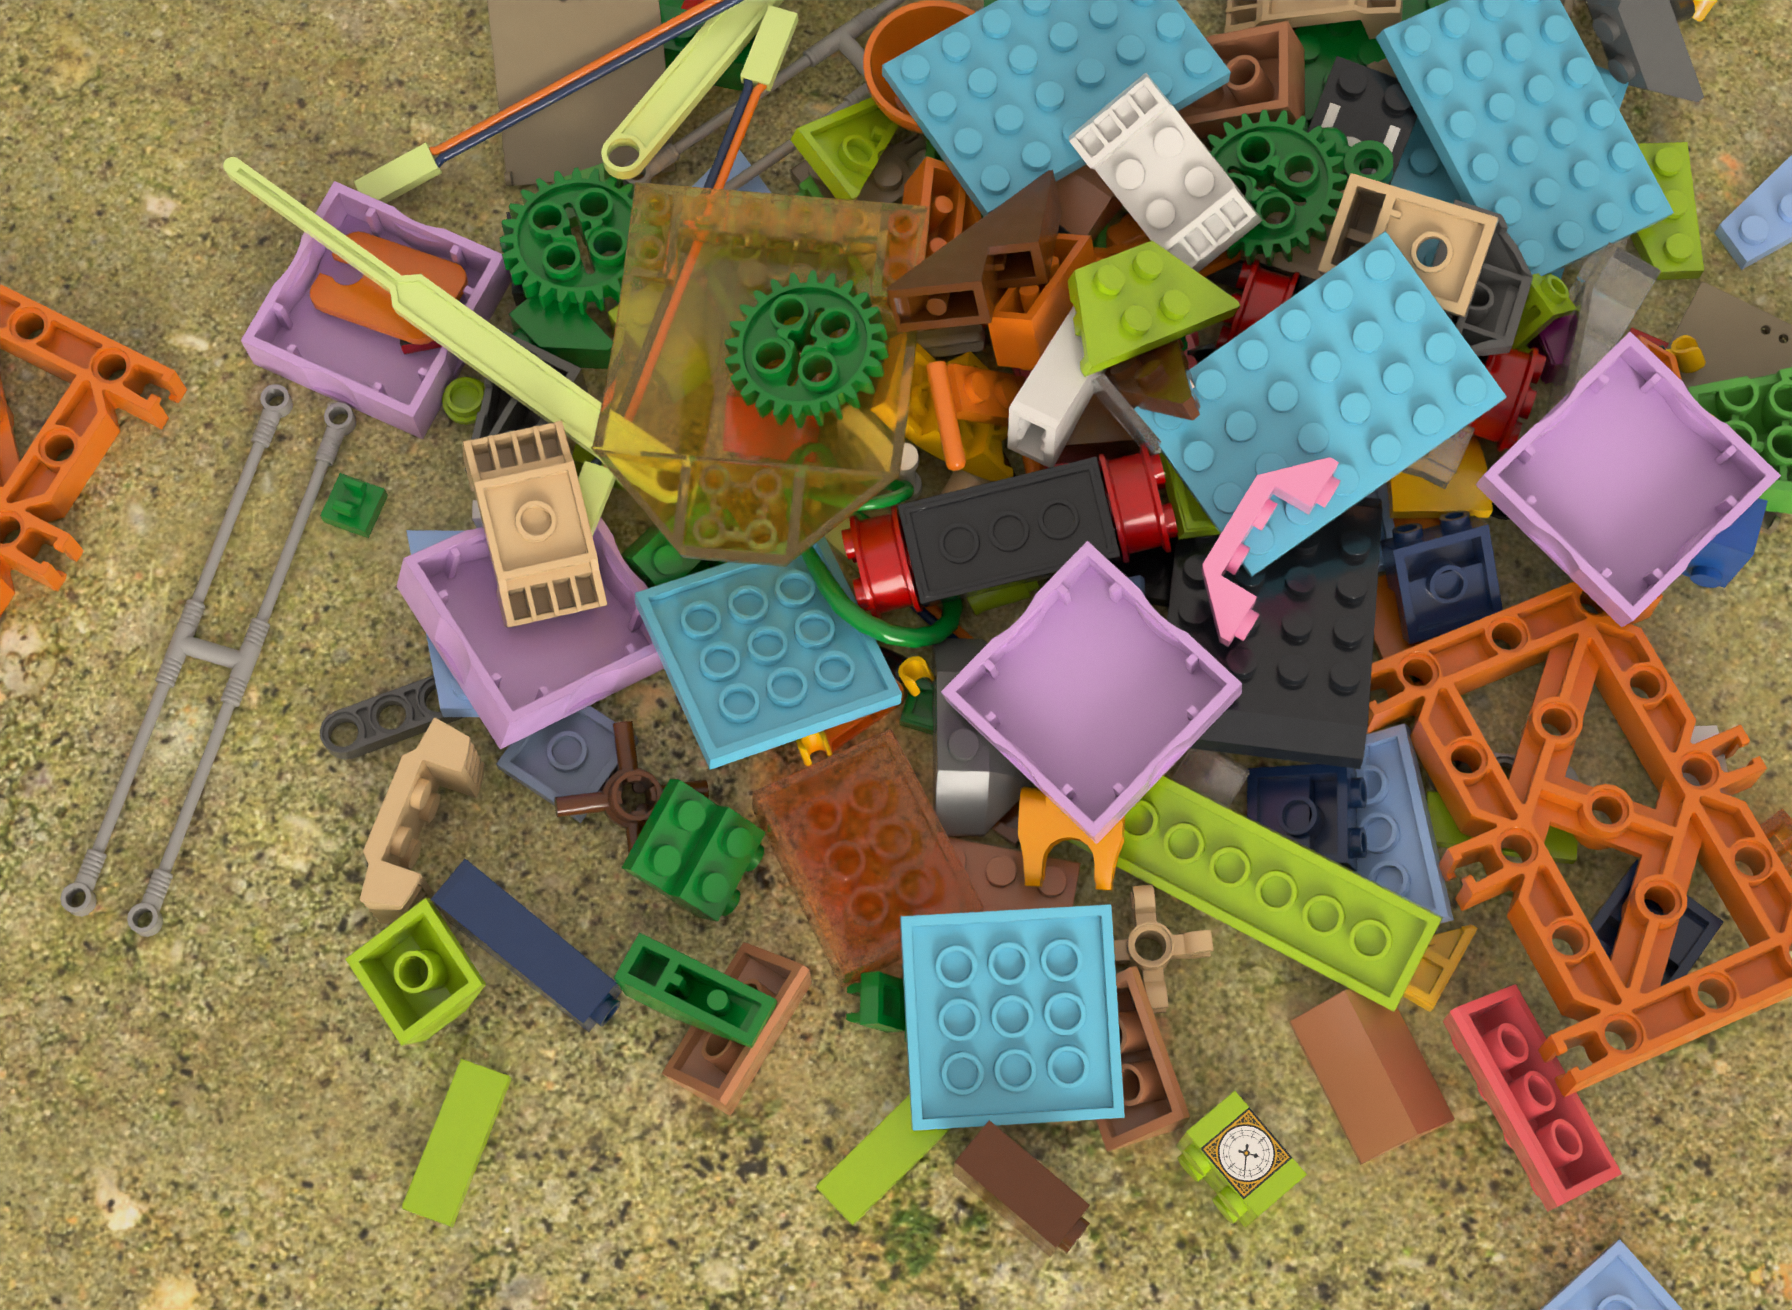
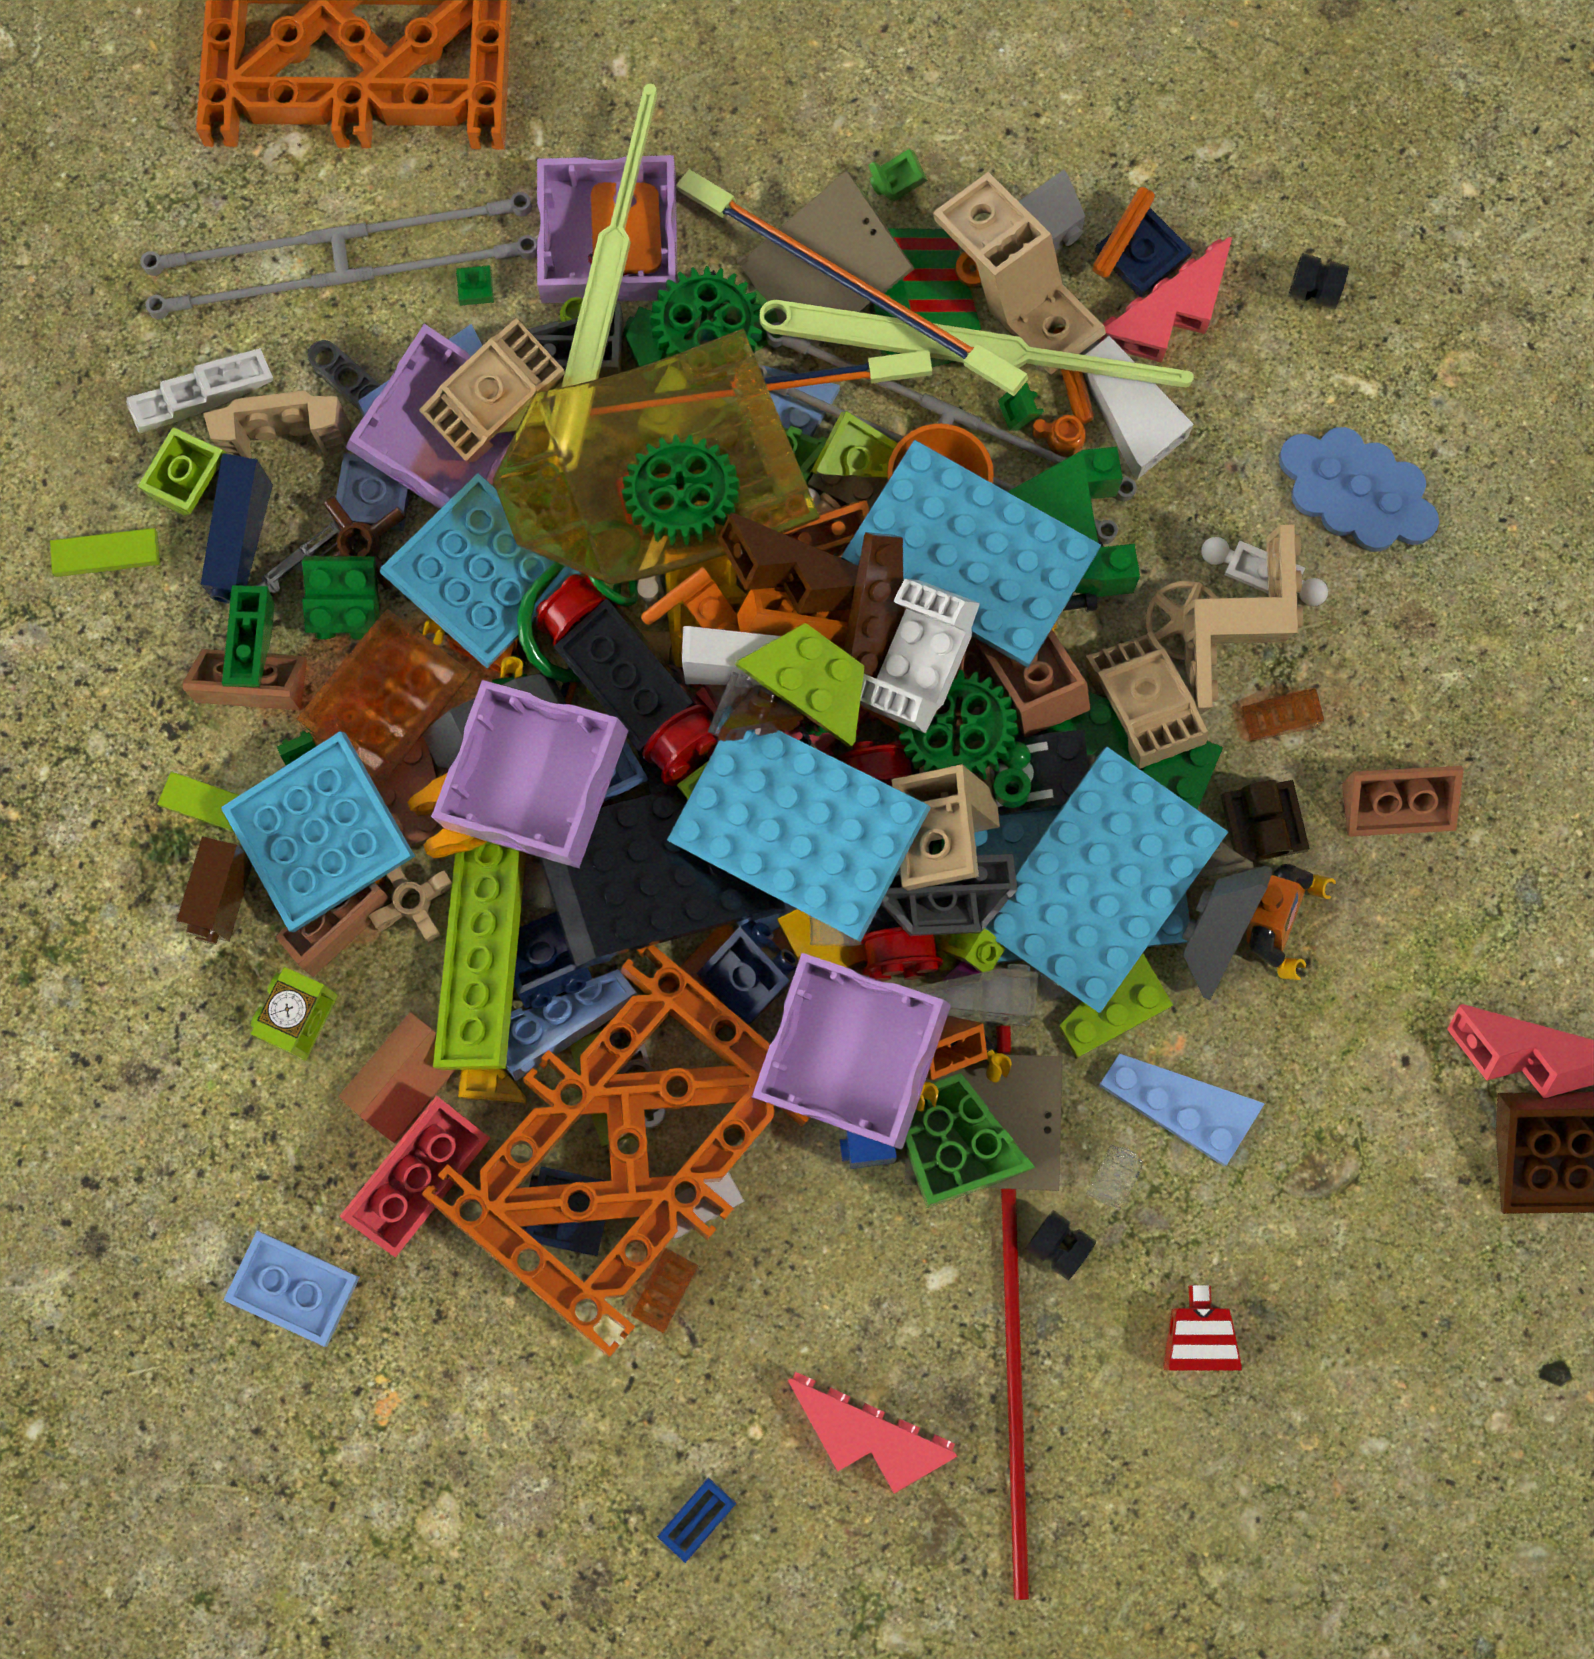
camera: 65 degrees right, 5 degrees up
bright pink slope [1202,457,1341,647] -> none
none -> white slope [127,348,273,434]
none -> light grey piece [256,522,341,593]
none -> reddish brown wing [843,532,904,679]

